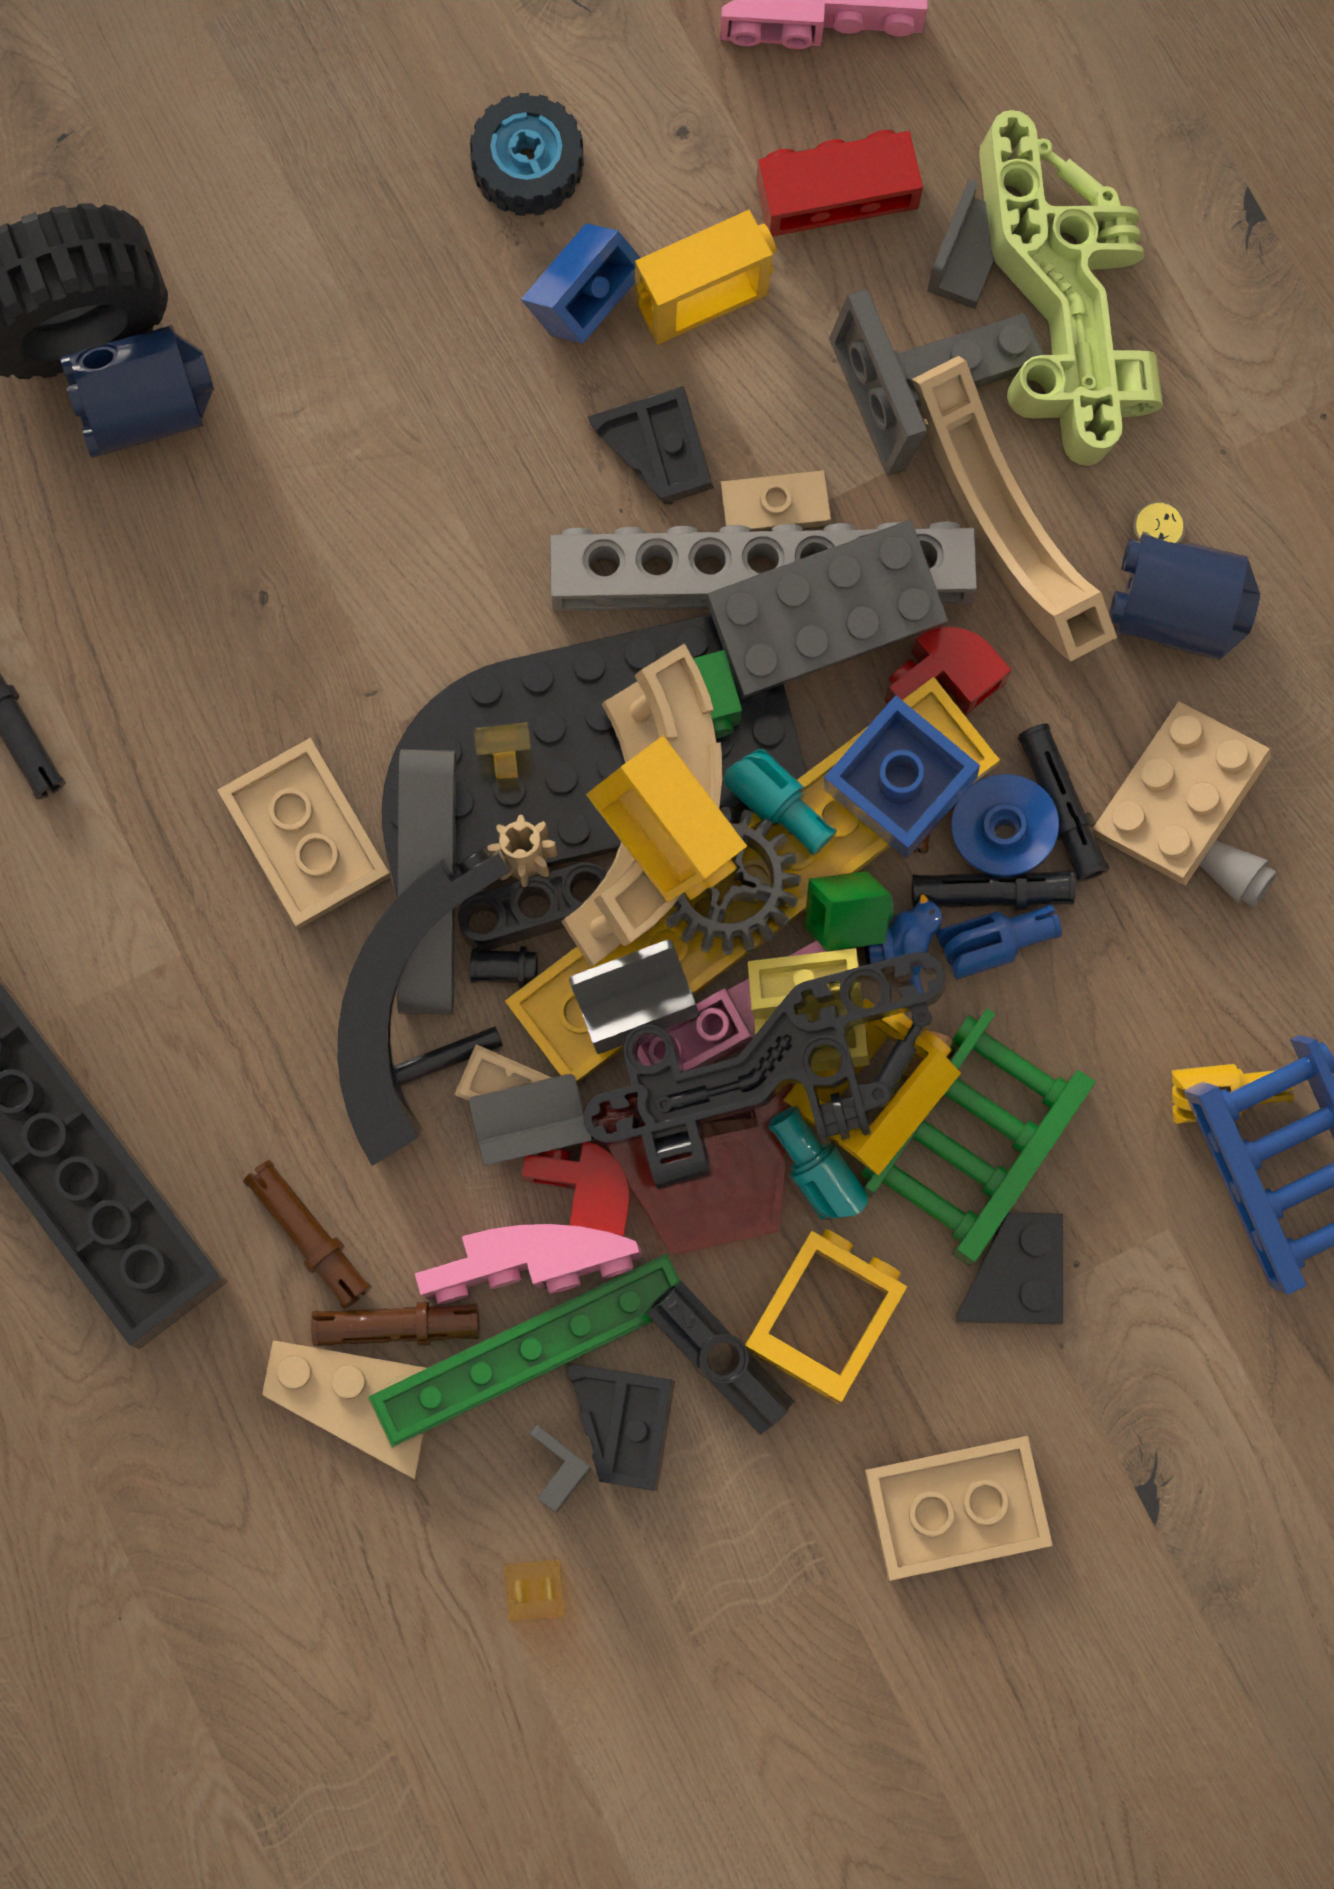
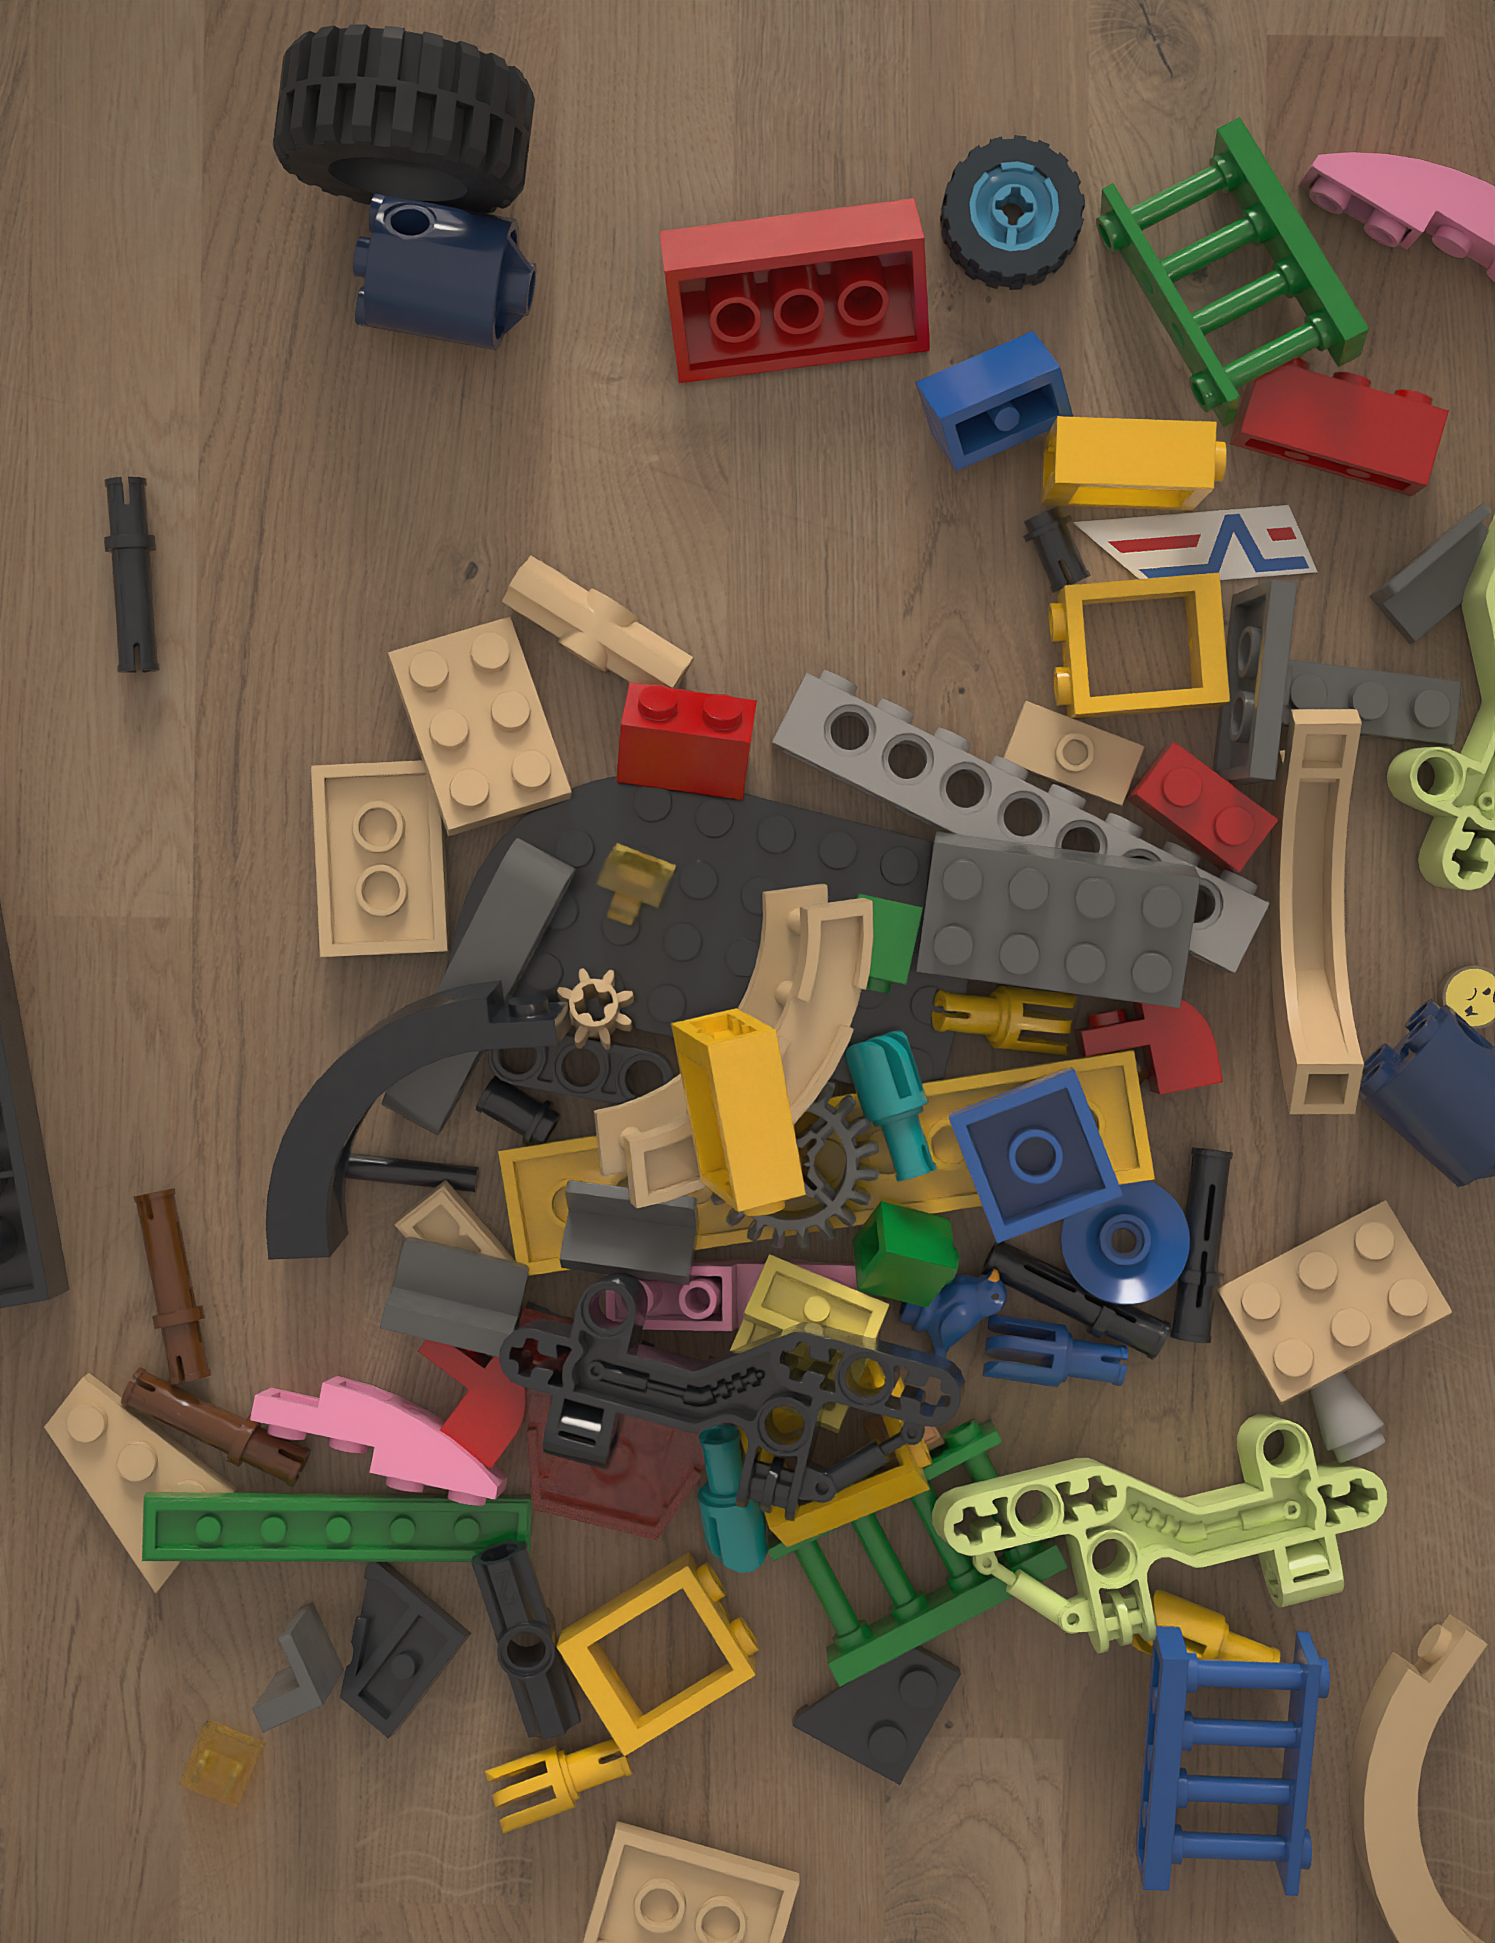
camera: 30 degrees right, 10 degrees up
black wing [588,386,714,504] -> none
none -> tan plate [388,617,572,836]
none -> yellow arm [484,1738,633,1834]
none -> tan piece [502,555,694,689]
none -> red brick [616,682,757,800]
none -> red slope [659,198,930,383]
none -> yellow arm [931,985,1077,1056]
none -> yellowish green beam [932,1413,1387,1653]
none -> black pin [1023,506,1091,593]
none -> yellow window [1048,572,1230,720]
none -> white sticker [1073,505,1317,580]
none -> green fence [1096,117,1369,427]
none -> red brick [1125,742,1278,873]

